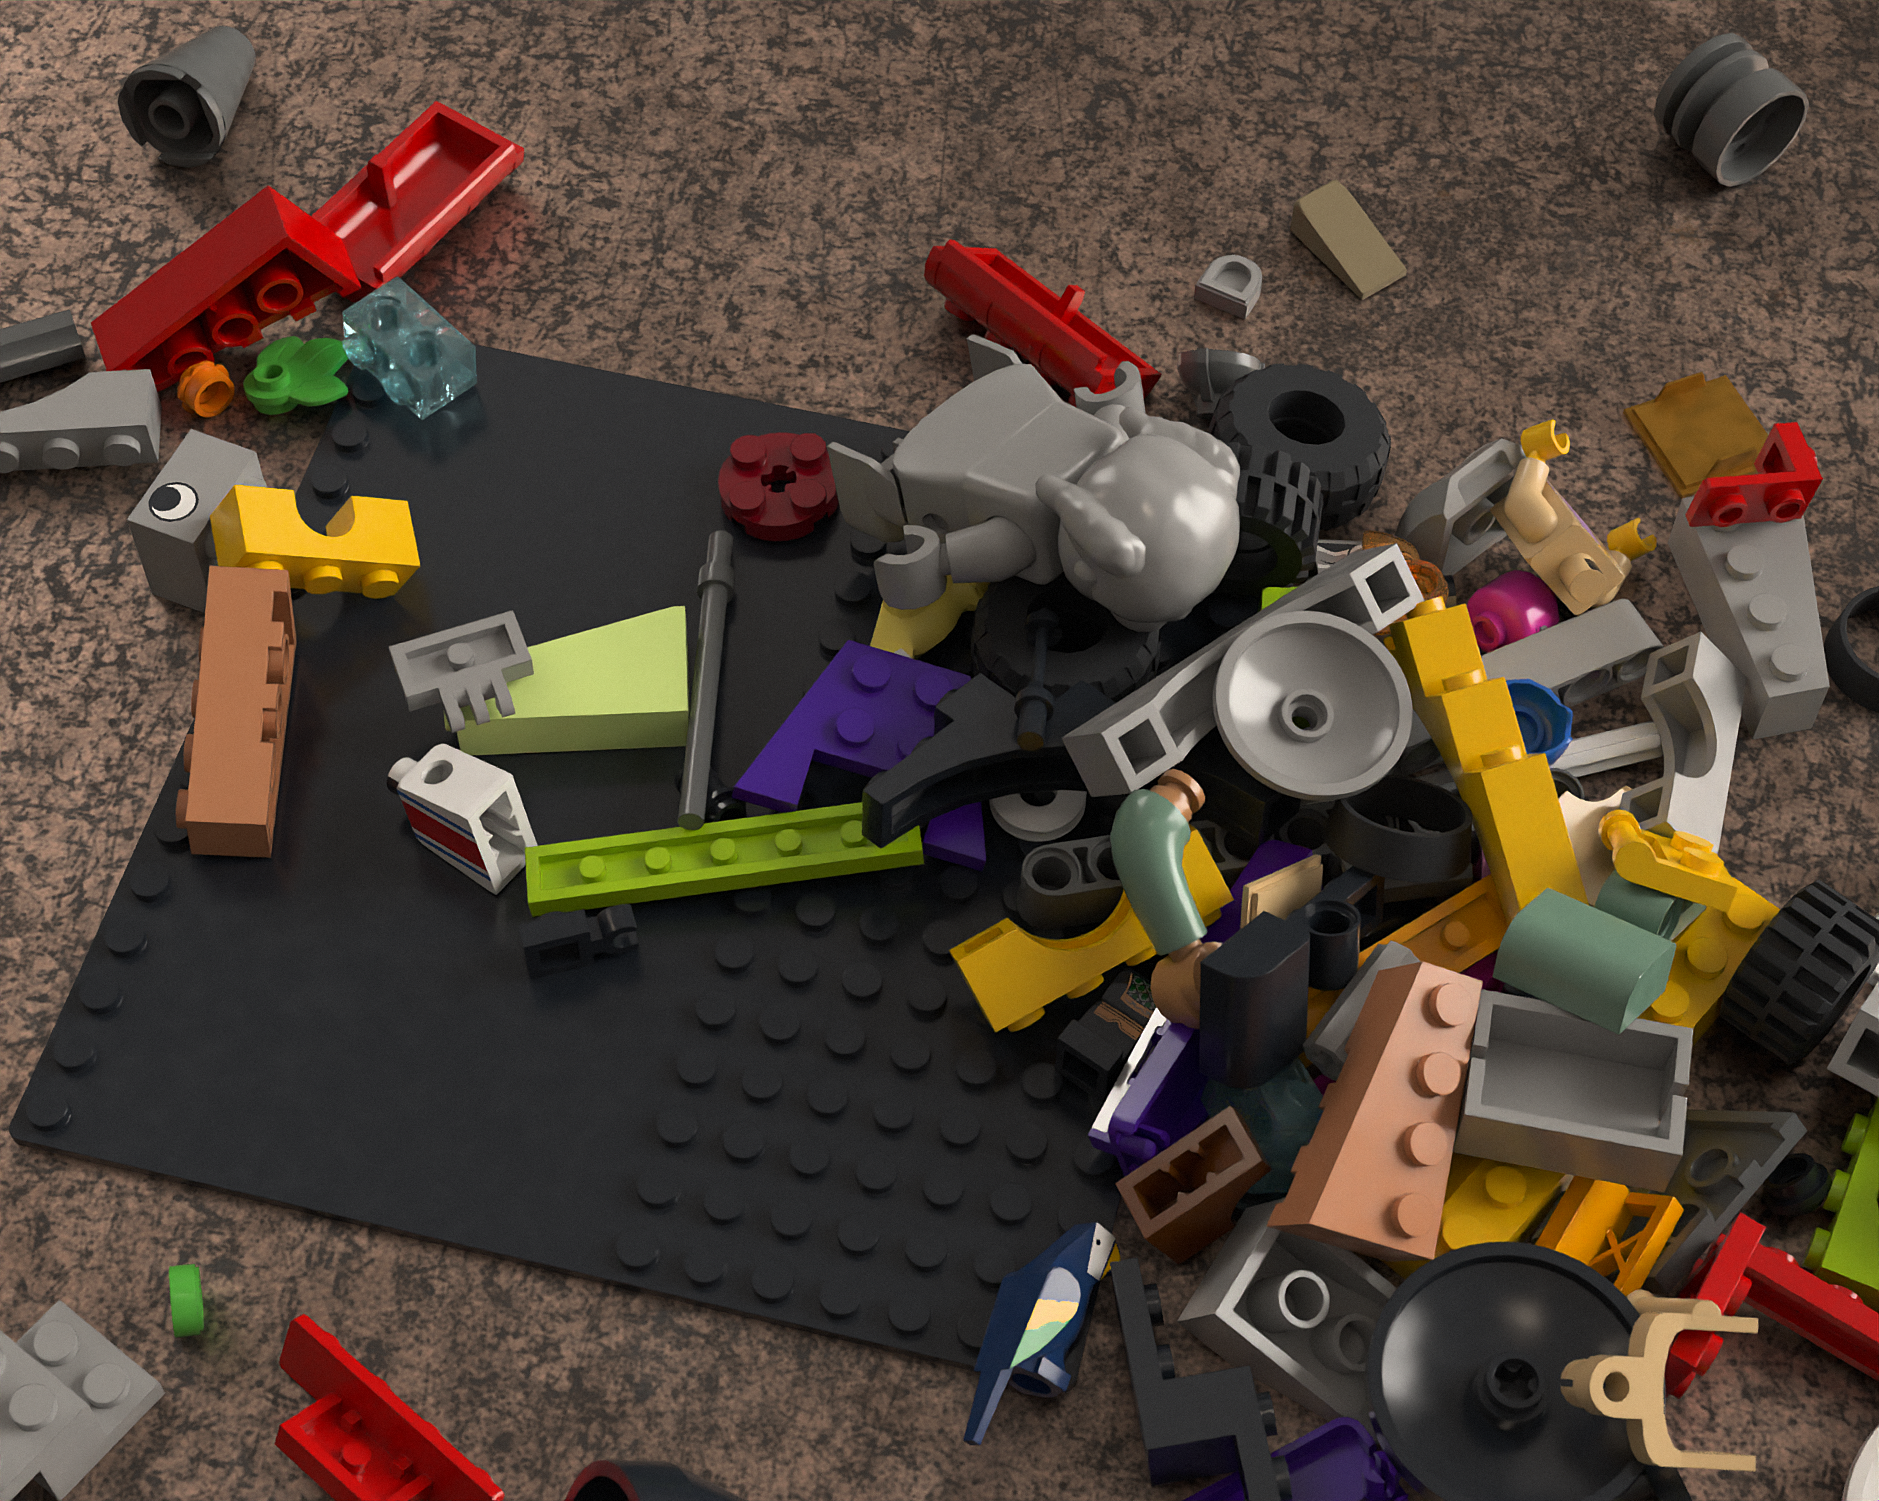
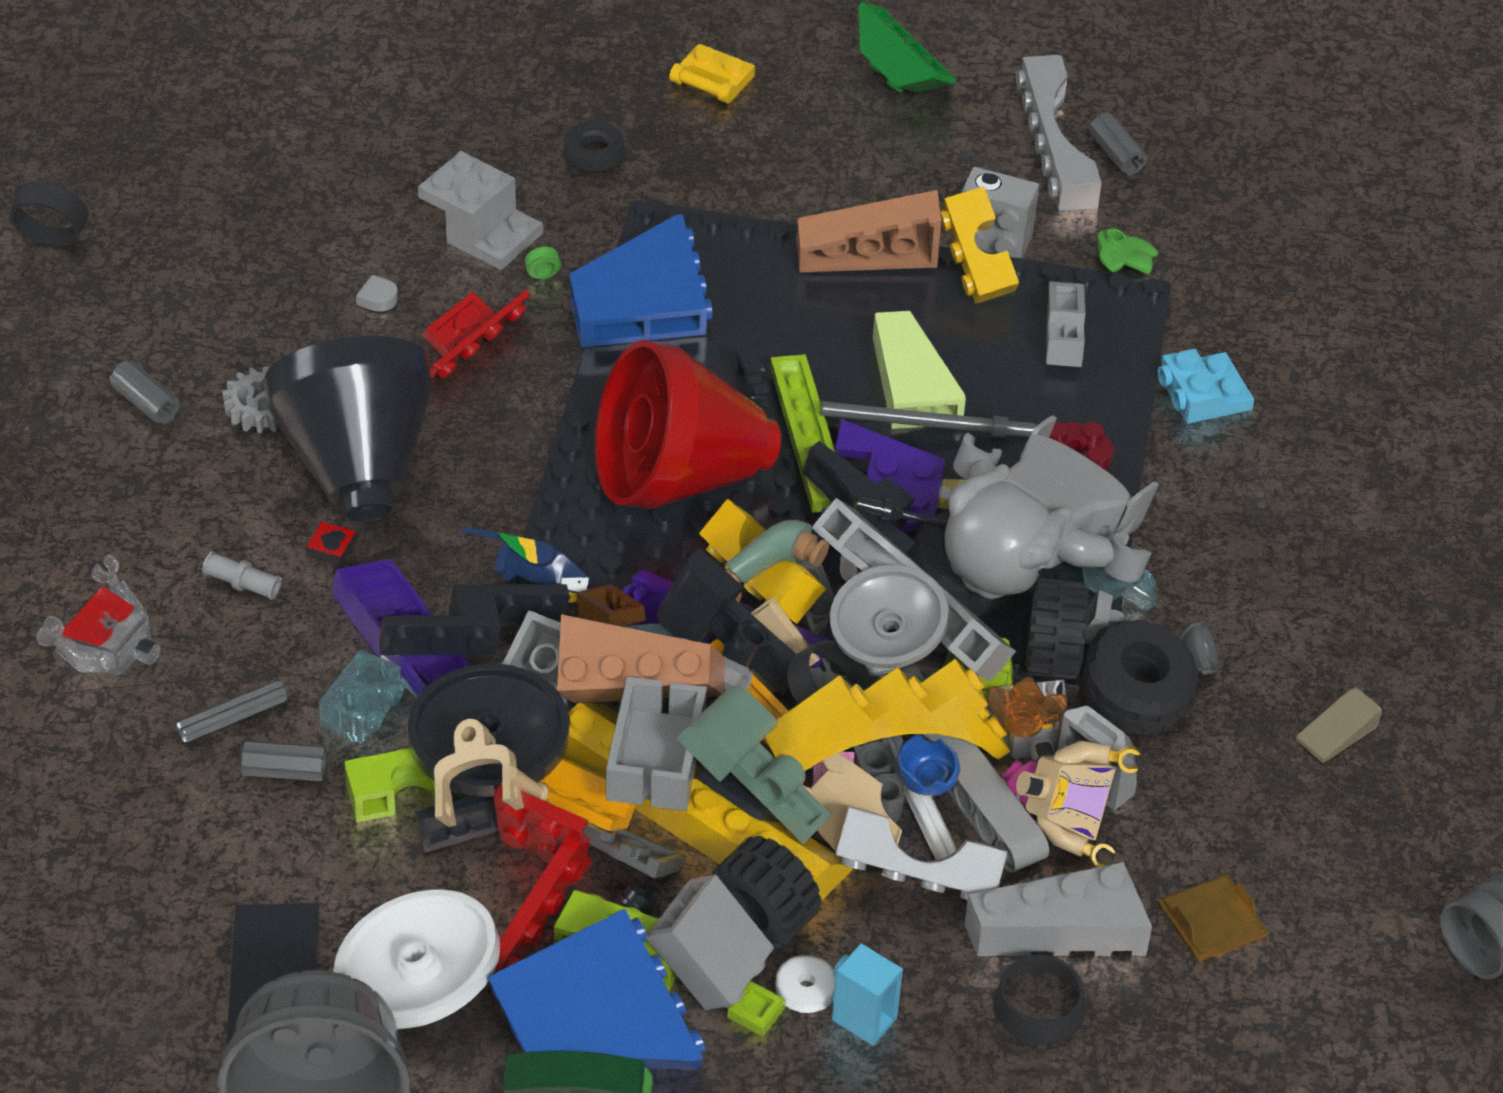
camera: 85 degrees right, 10 degrees down
red wedge [91,185,362,393] -> none
dark grey cone [117,26,256,168] -> none
orange plate [177,361,235,418] -> none
red container [311,101,524,306] -> none
clear light blue brick [342,276,477,420] -> none
white torso [387,743,538,895] -> none
light grey hinge [389,610,534,733] -> none
red container [924,240,1162,408] -> none
light grey tile [1194,255,1262,319] -> none
yellow plate [1598,809,1738,913] -> none
red bracket [1685,422,1823,527] -> none
none -> blue slope [570,214,712,348]
none -> red cone [595,340,781,509]
none -> light grey slope [1046,282,1085,367]
none -> medium azure plate [1157,349,1254,424]

